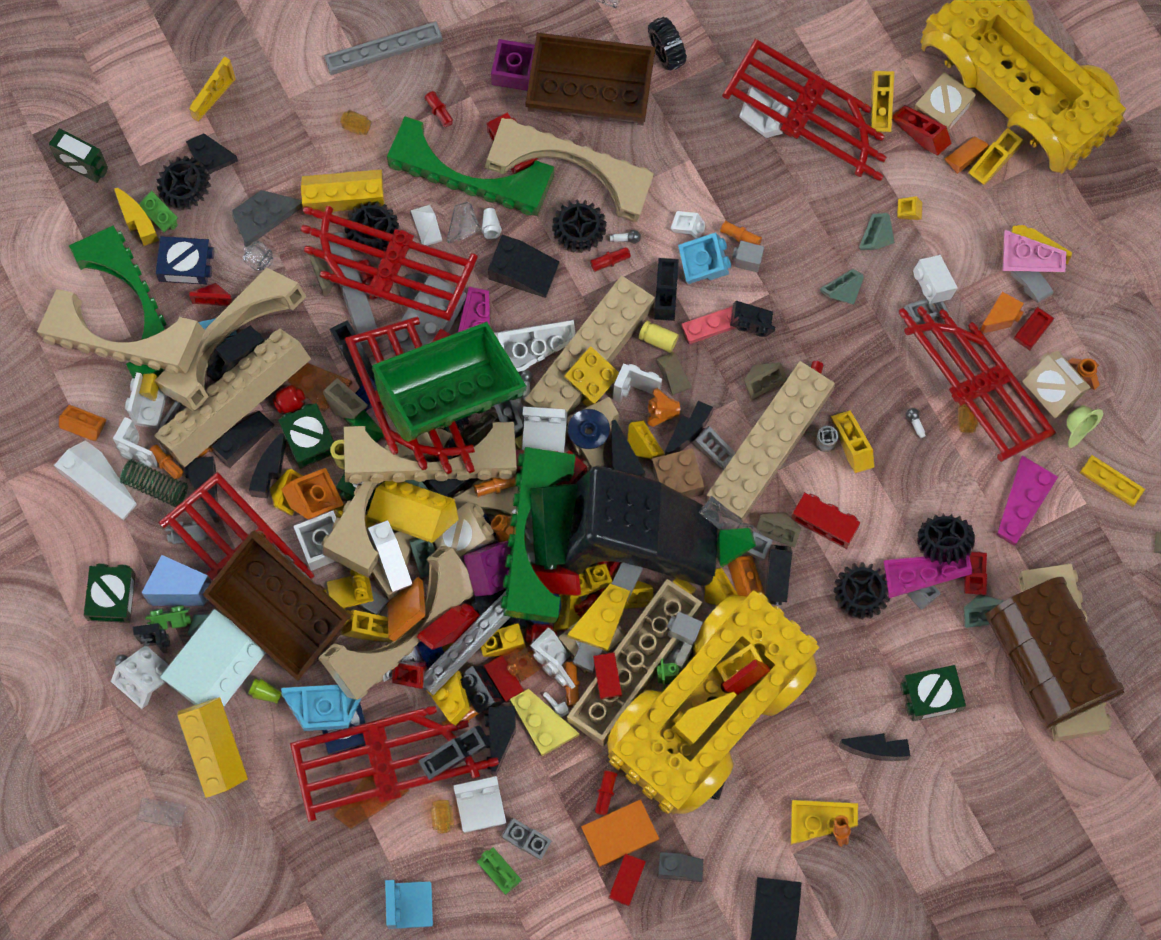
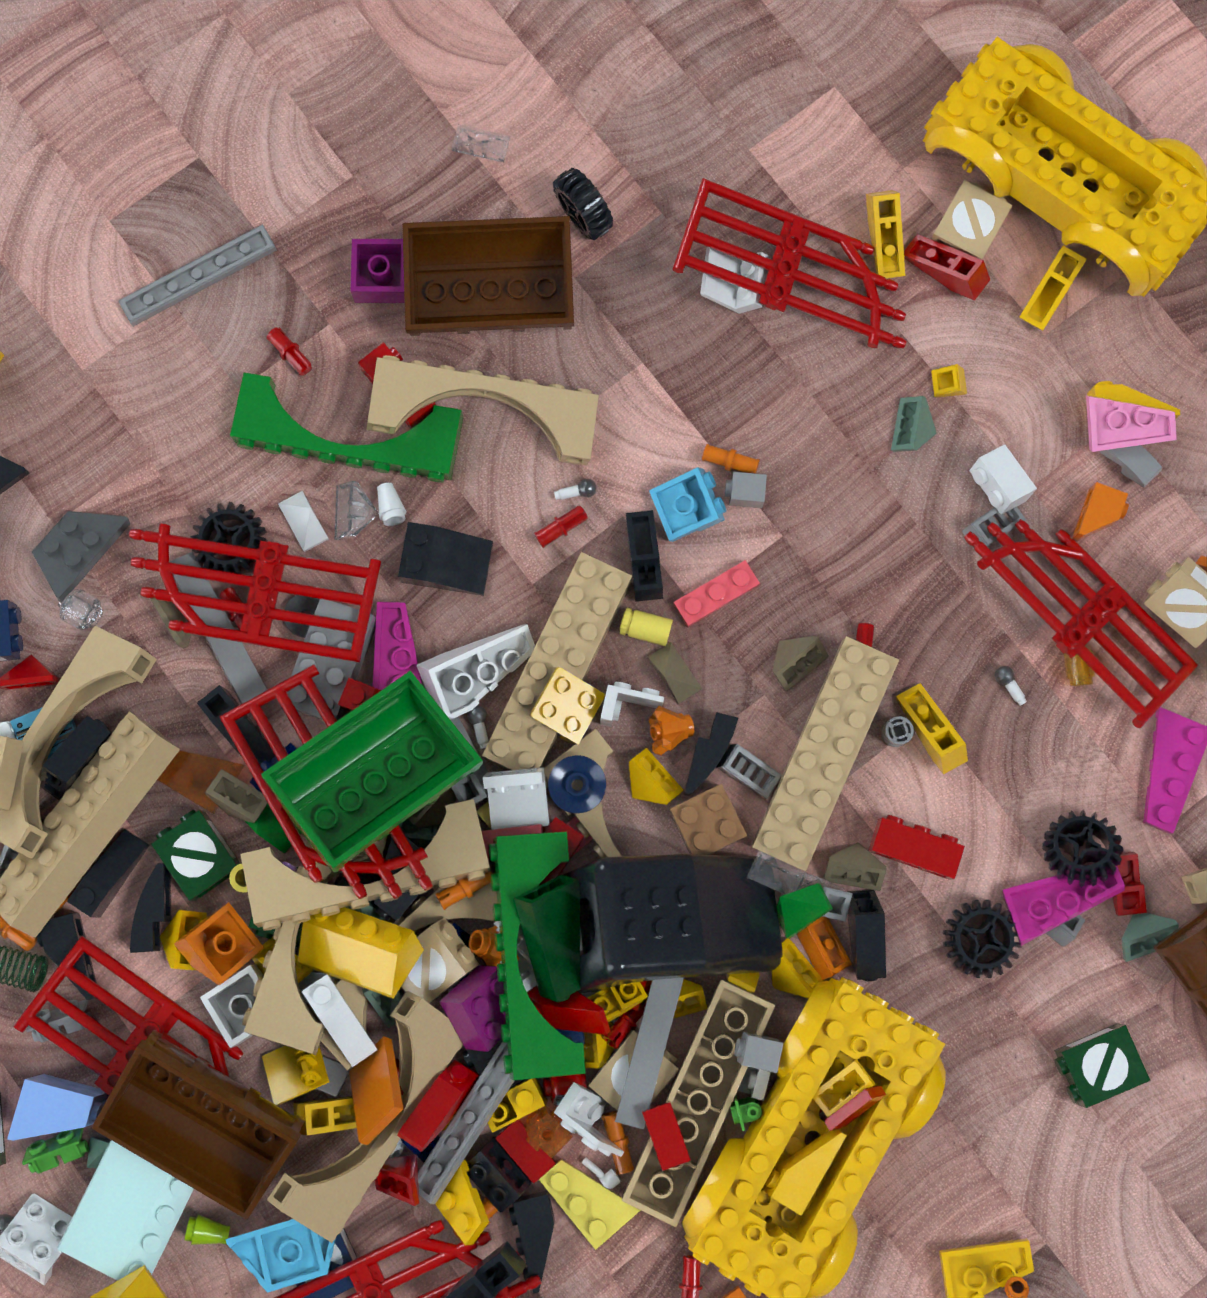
camera: 10 degrees left, 10 degrees up
black bracket [133,623,170,653] -> none
red head [273,385,306,414] -> none
yellow slope [301,169,385,214] -> none
clear yellow brick [340,110,371,135] -> none
black gear [552,199,607,253] -> none
yellow wing [567,584,630,652] -> none
black slope [611,420,645,477] -> none
white bracket [670,211,705,239] -> none
black bracket [730,301,776,337] -> none
sand green slope [820,269,864,304] -> none
black slope [839,733,911,761] -> none
orange slope [944,136,989,174] -> none
red tile [1013,307,1054,351] -> none

